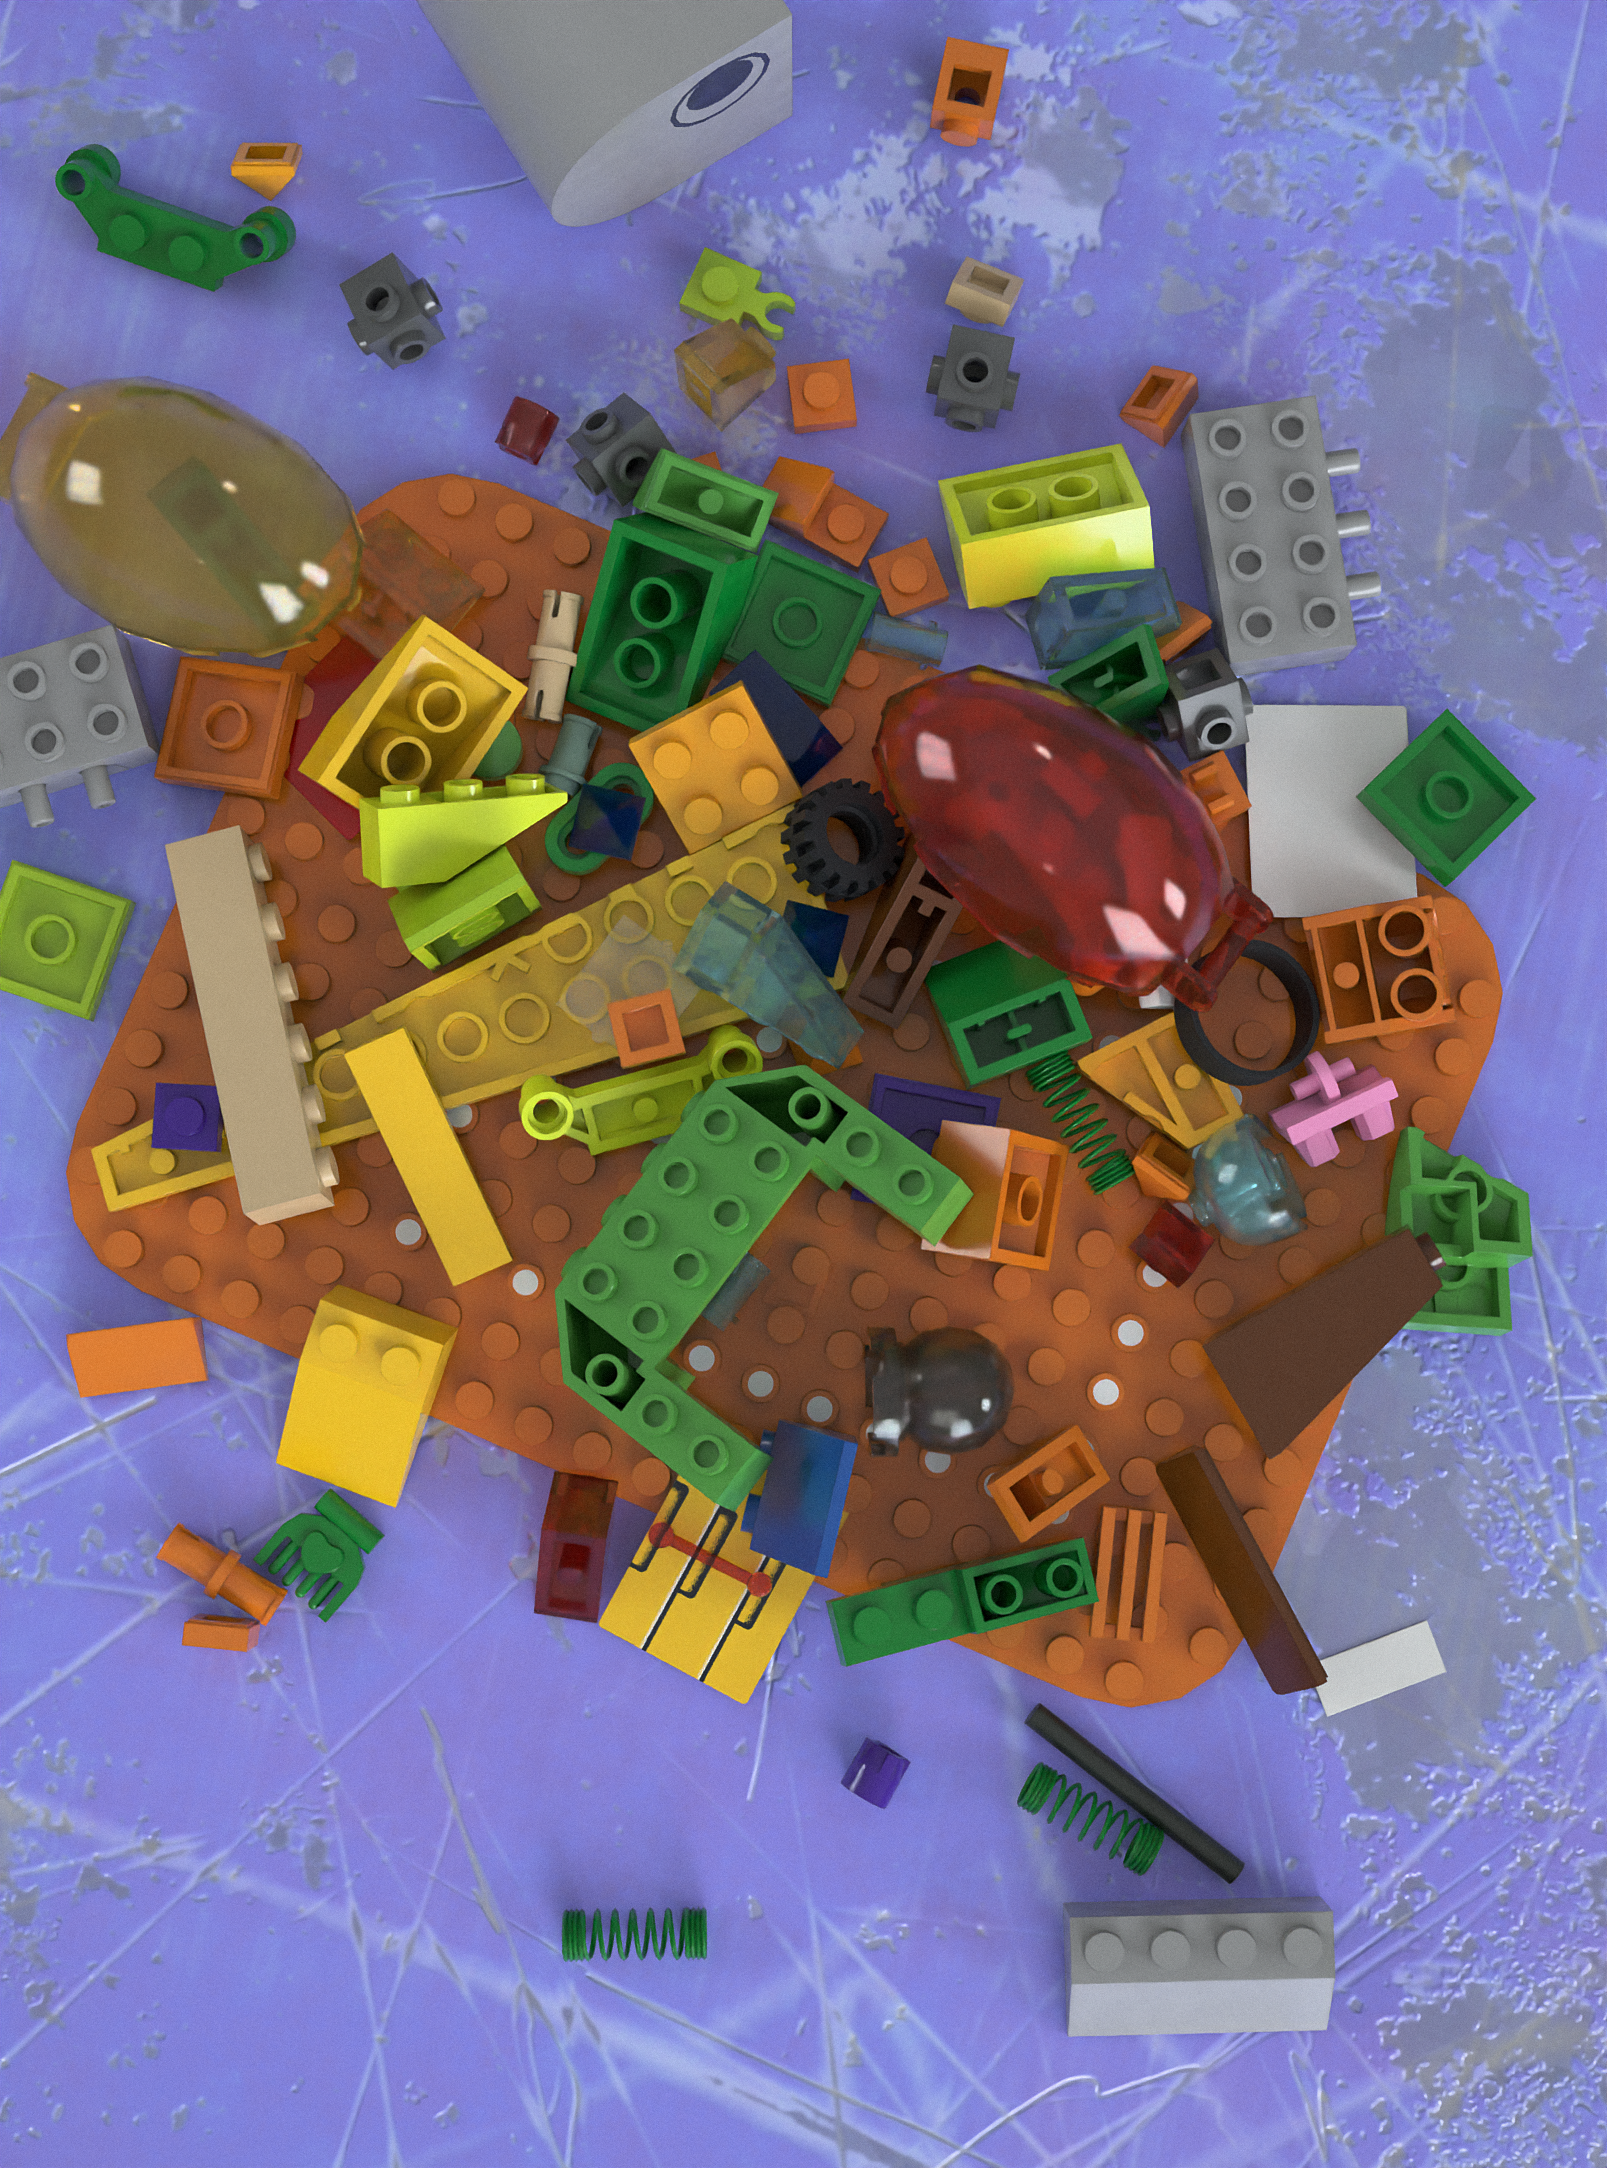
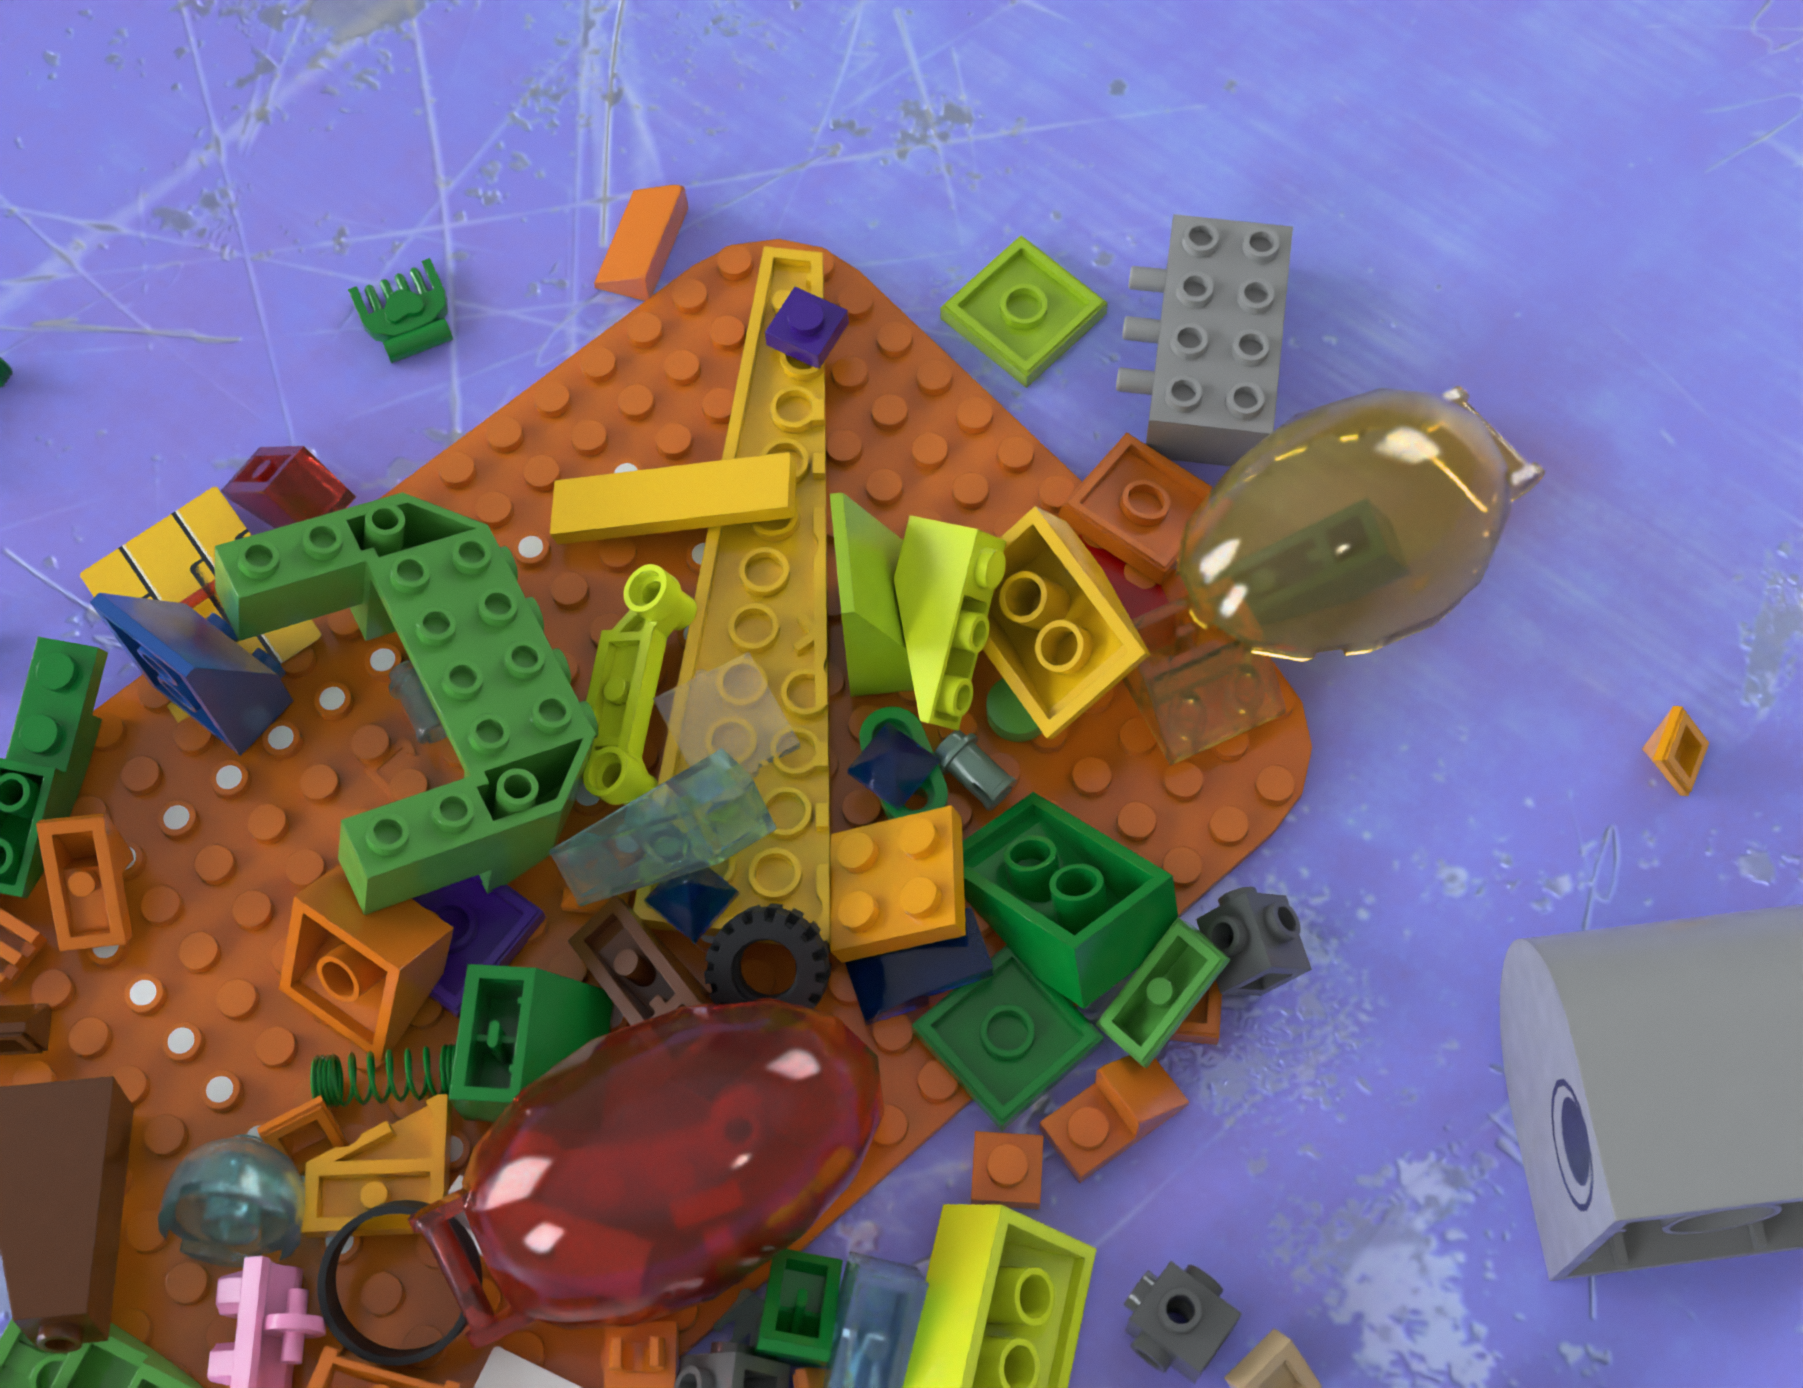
camera: 120 degrees right, 20 degrees down
green plate [55,144,296,292] -> none
orange pin [156,1522,288,1626] -> none
tan brick [165,825,340,1226] -> none
orange tile [182,1613,260,1652] -> none
yellow slope [276,1284,458,1508] -> none
dark grey brick [339,252,446,370] -> none
clear red hose [495,396,560,465] -> none
tan pin [521,590,584,724] -> none
orange plate [606,988,686,1069] -> none
clear yellow slope [674,318,776,432] -> none
lime plate [679,247,796,341] -> none
orange plate [787,359,857,434] -> none
clear light blue pin [864,611,948,671] -> none
clear smoke tile [864,1325,1016,1458] -> none
clear red plate [1128,1199,1215,1289] -> none

